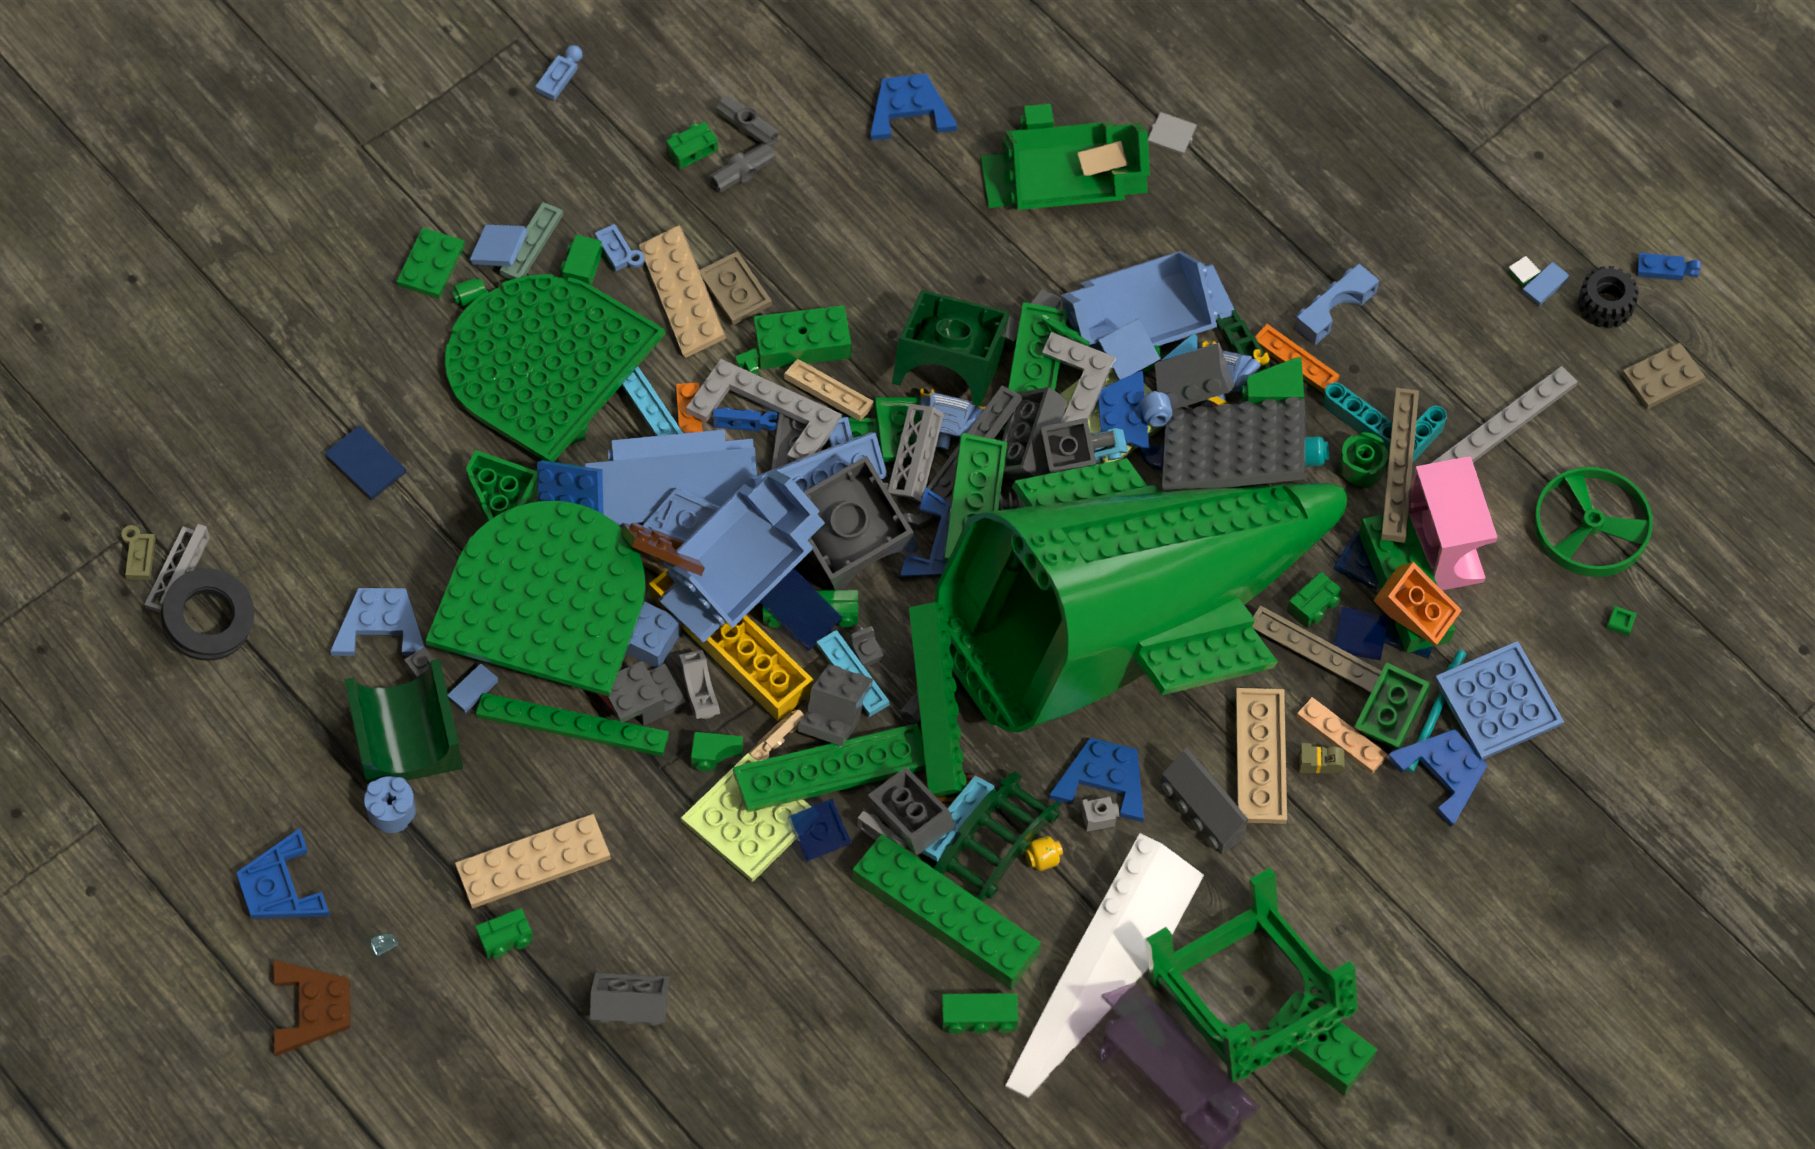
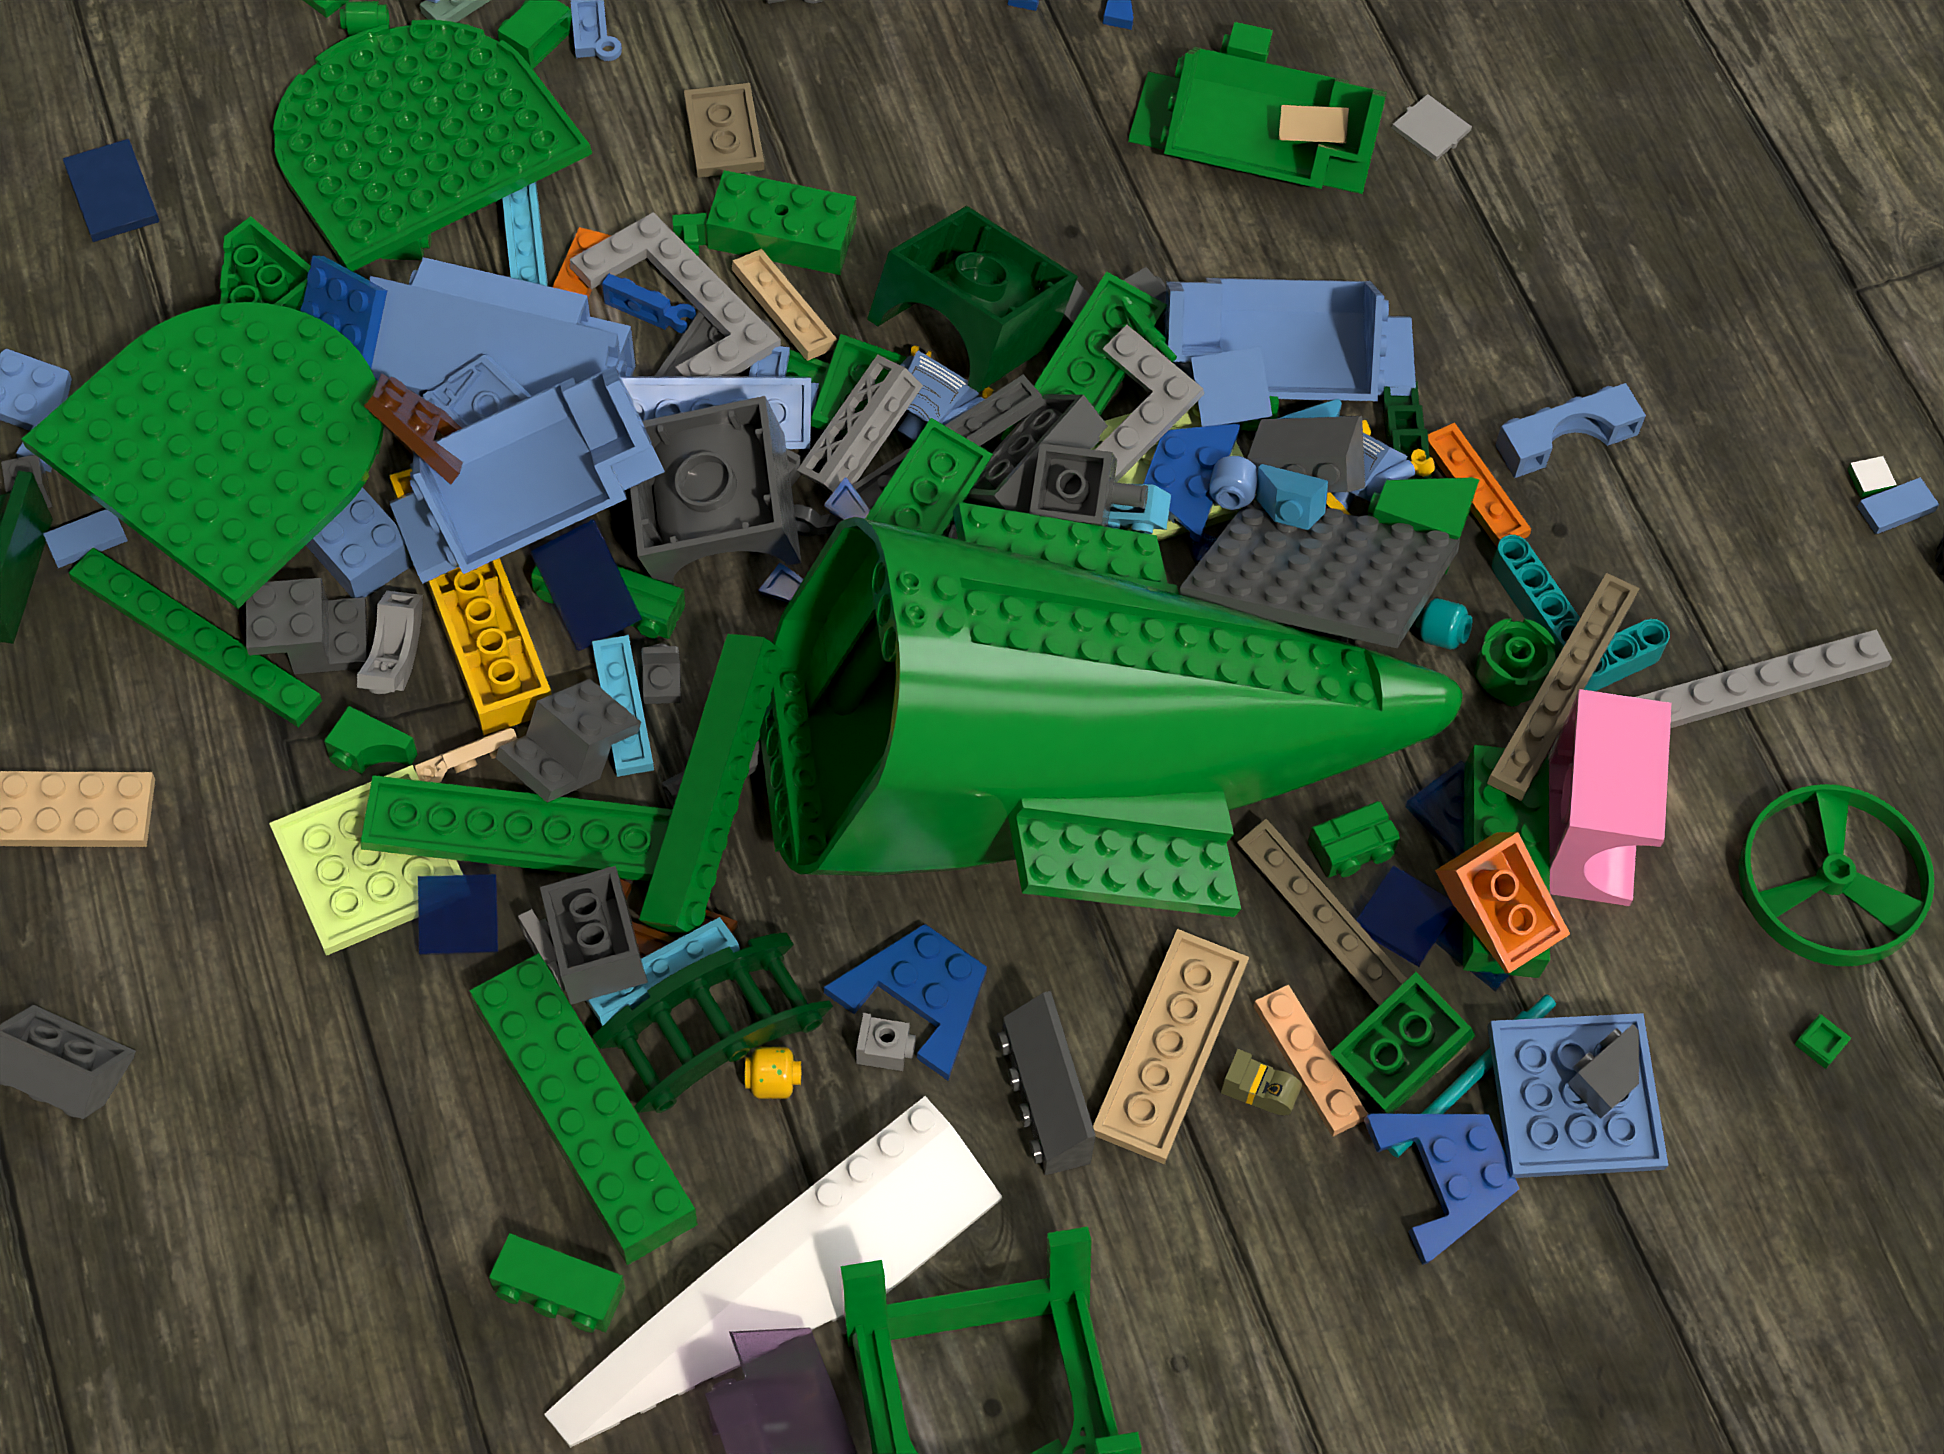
camera: 20 degrees right, 0 degrees up
tan plate [639,225,726,358] -> none
none -> dark azure slope [1256,464,1328,530]
none -> dark grey slope [1568,1024,1639,1119]

